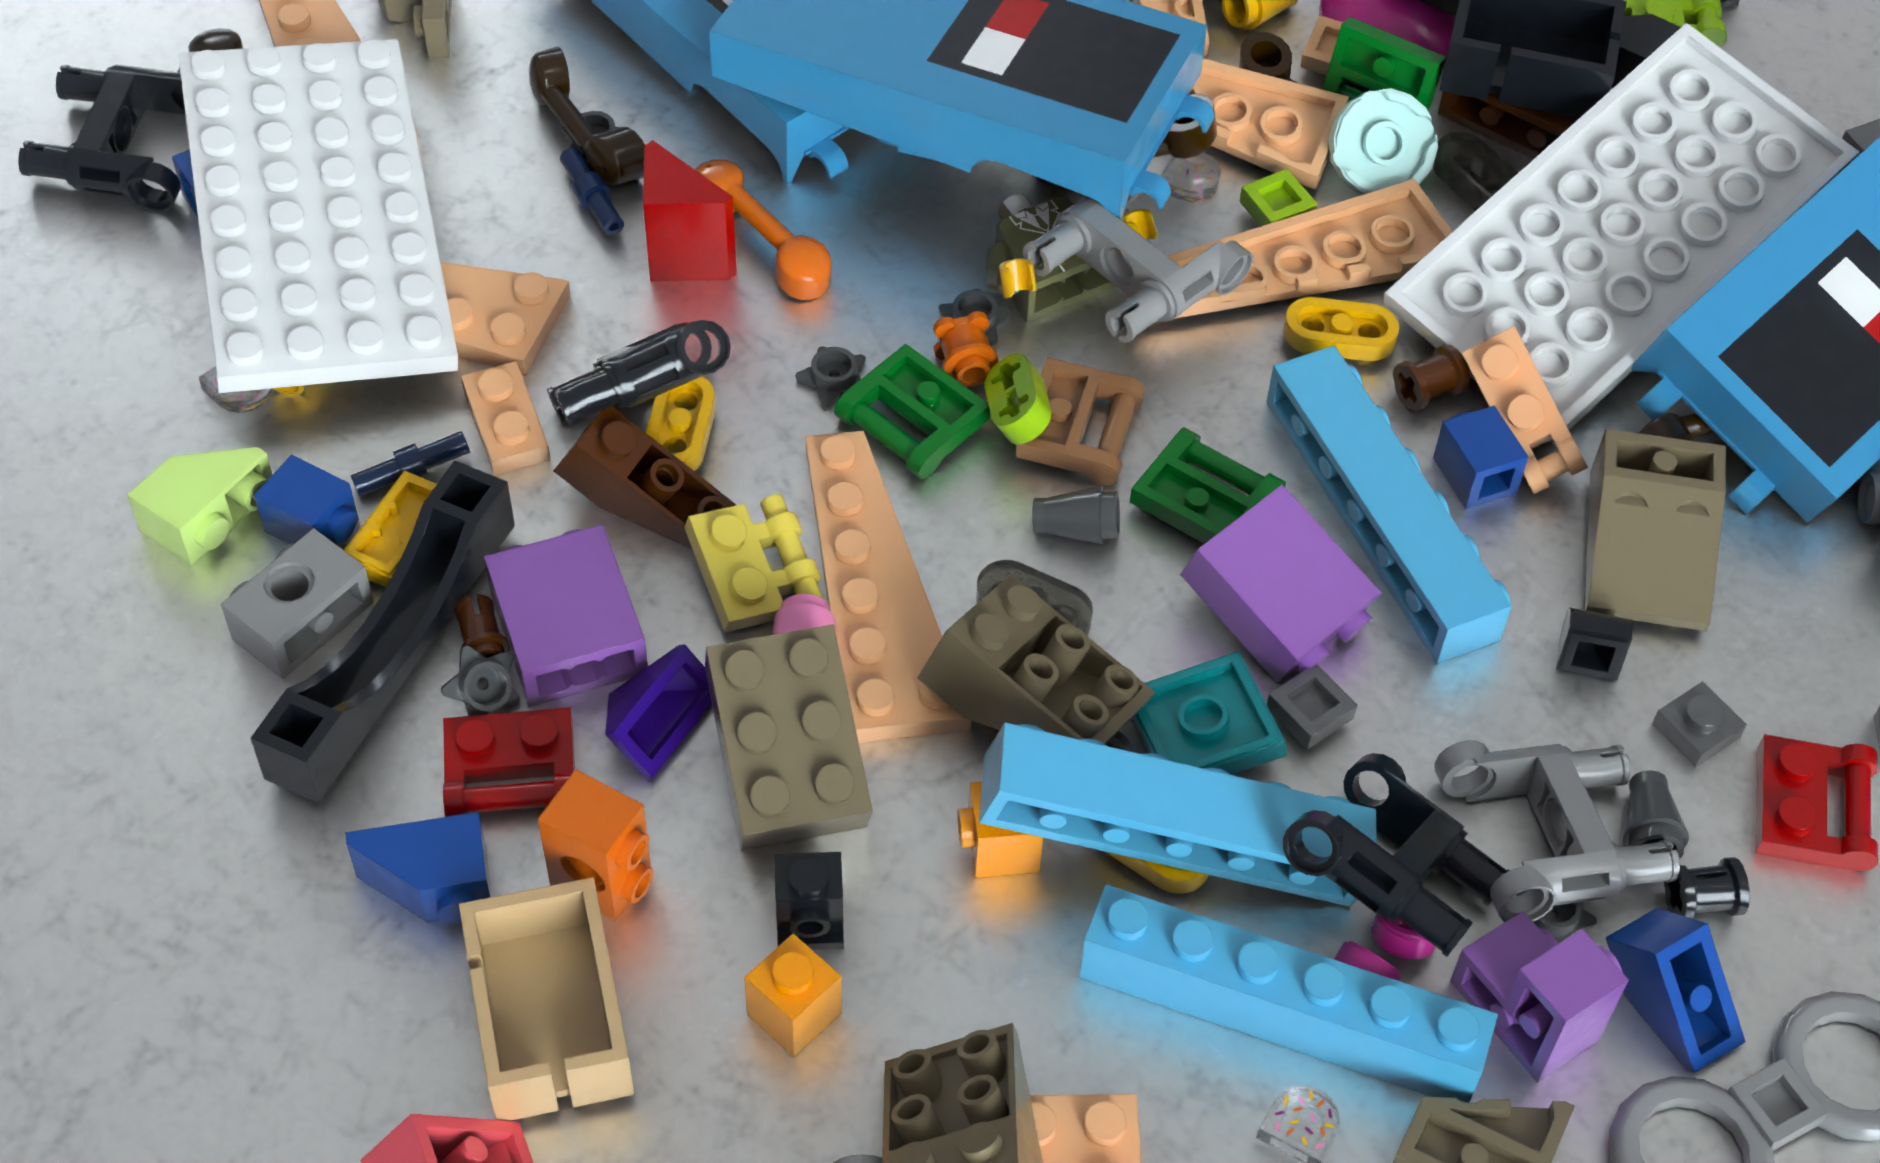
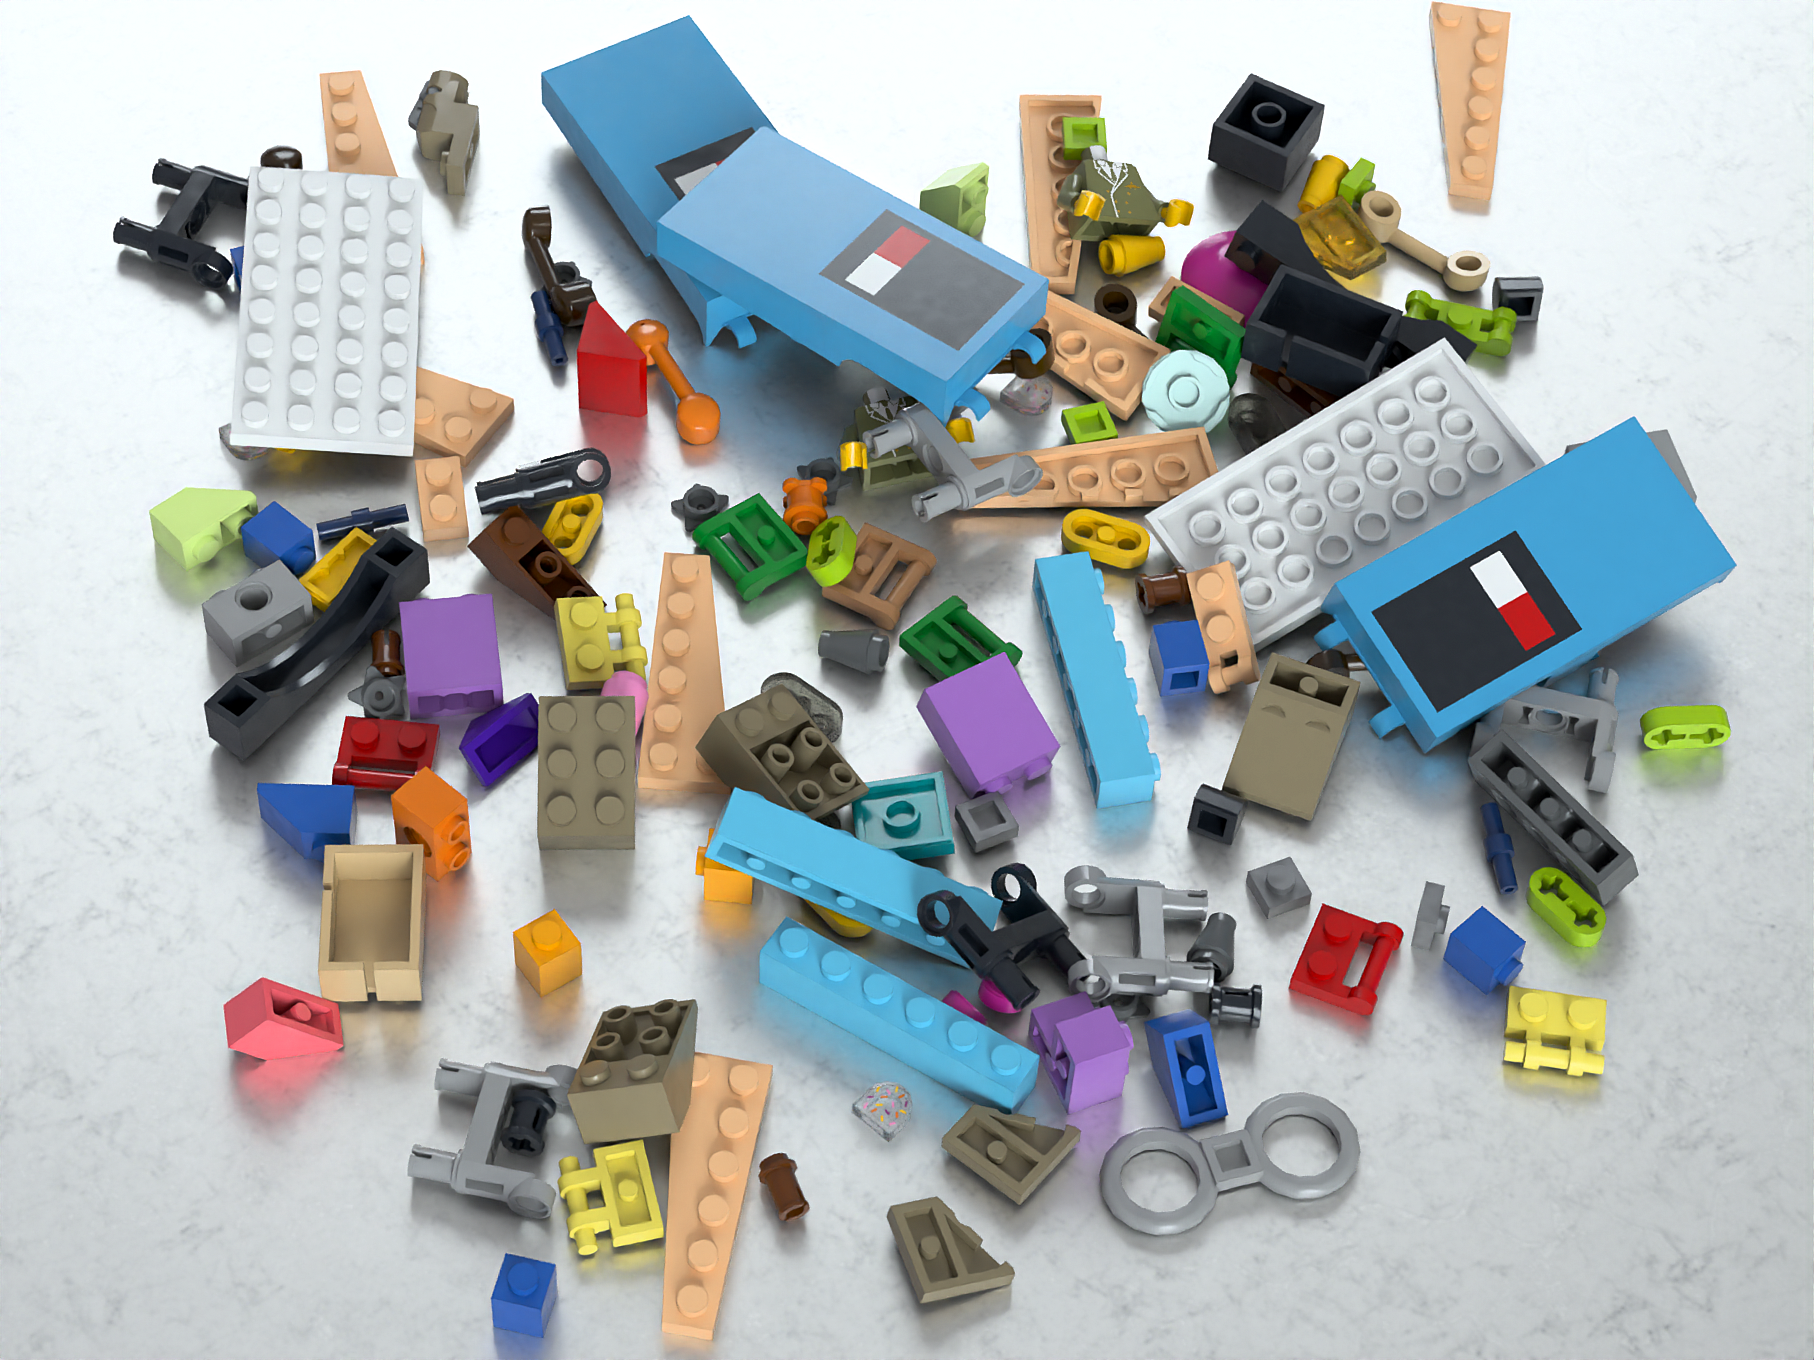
camera: 10 degrees right, 0 degrees up
black brick [774,851,844,950] -> none

